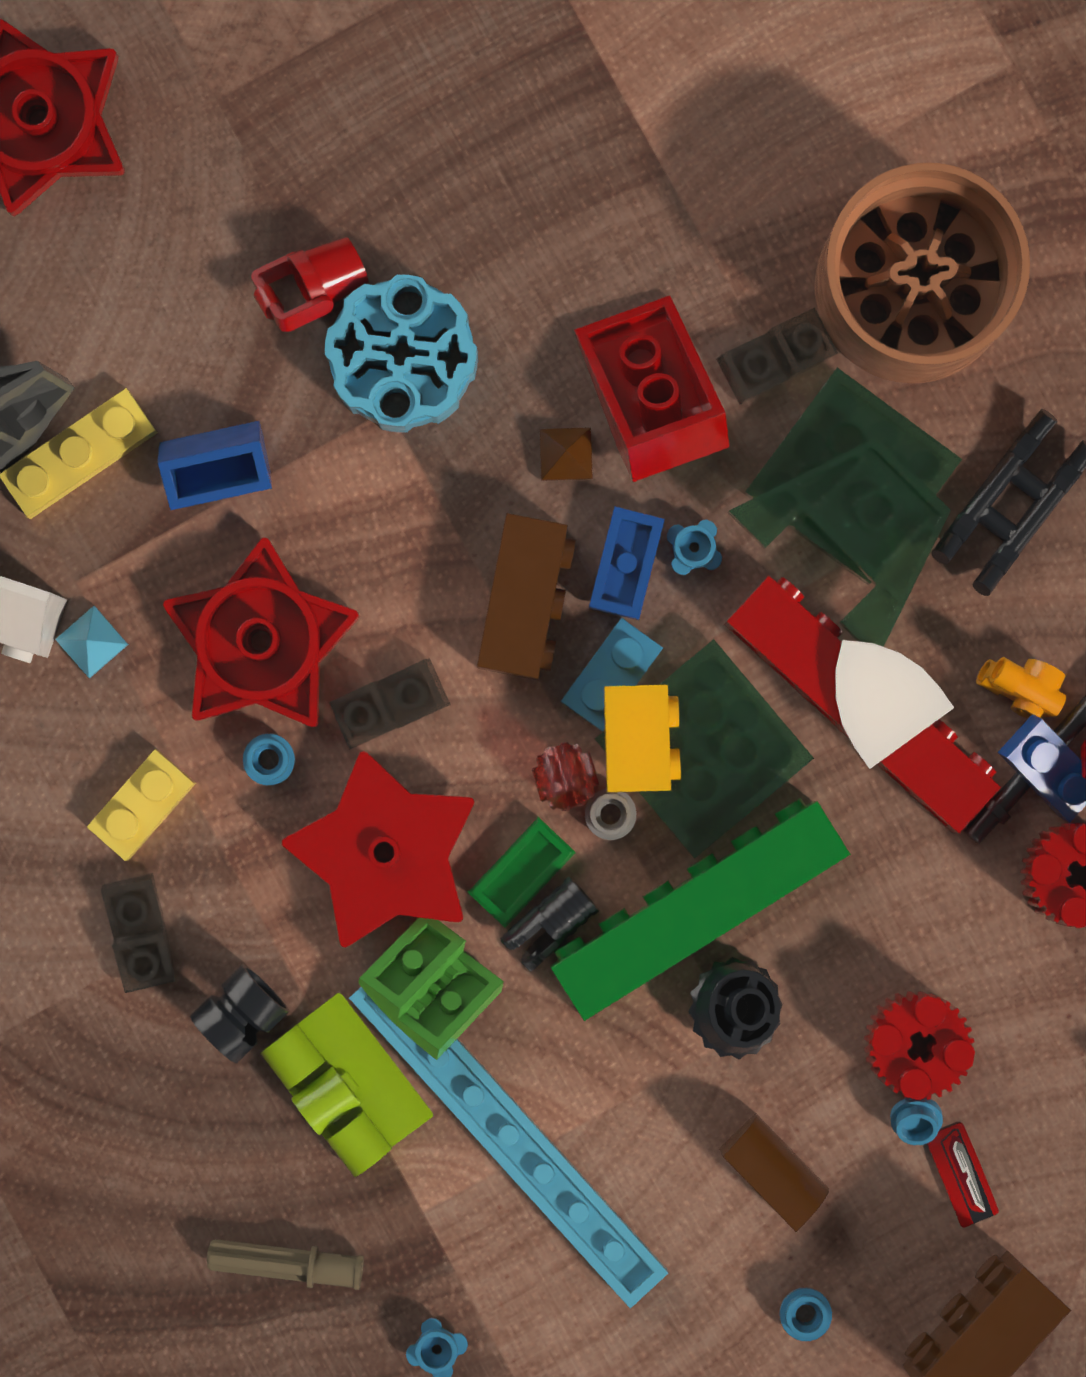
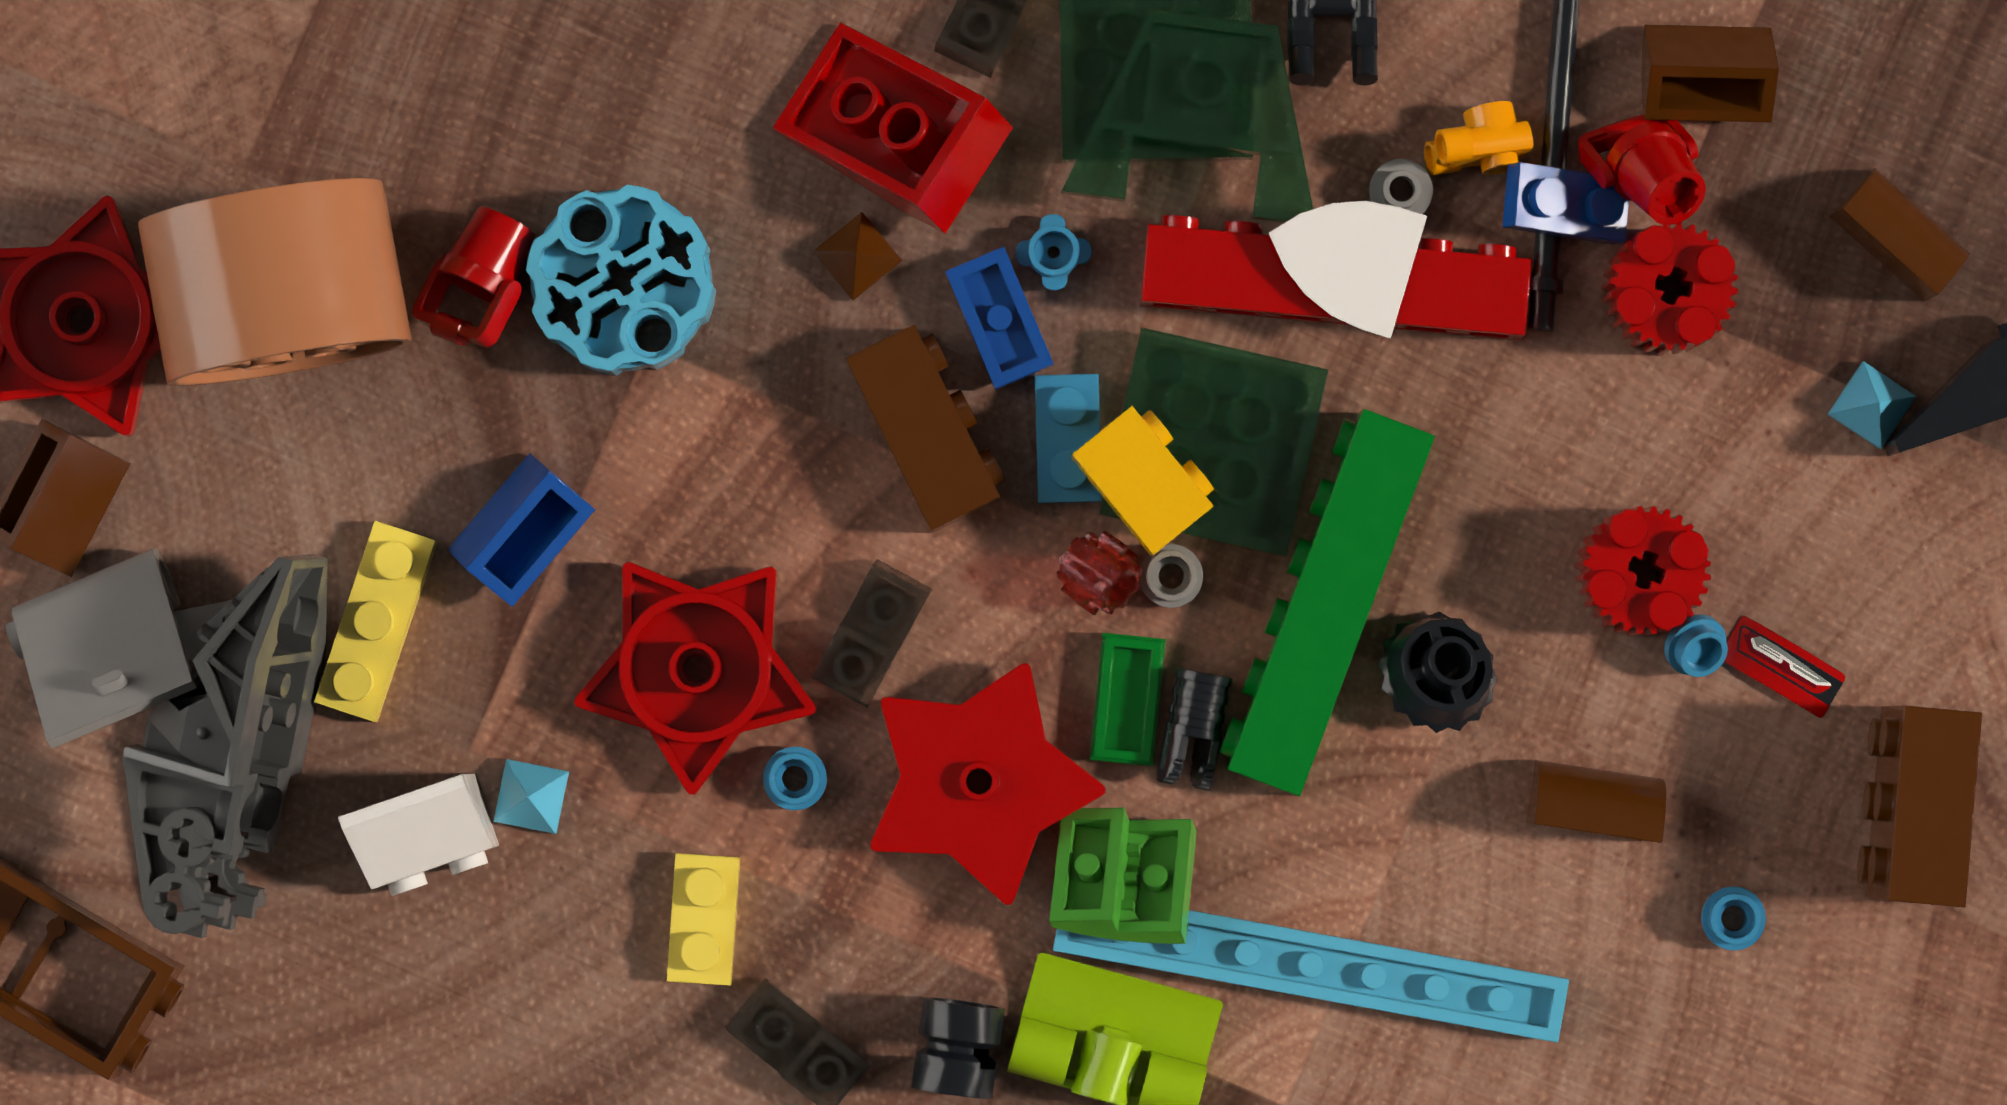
camera: 45 degrees left, 0 degrees up
none -> nougat wheel [138,178,412,386]
none -> light grey plate [1369,159,1433,214]

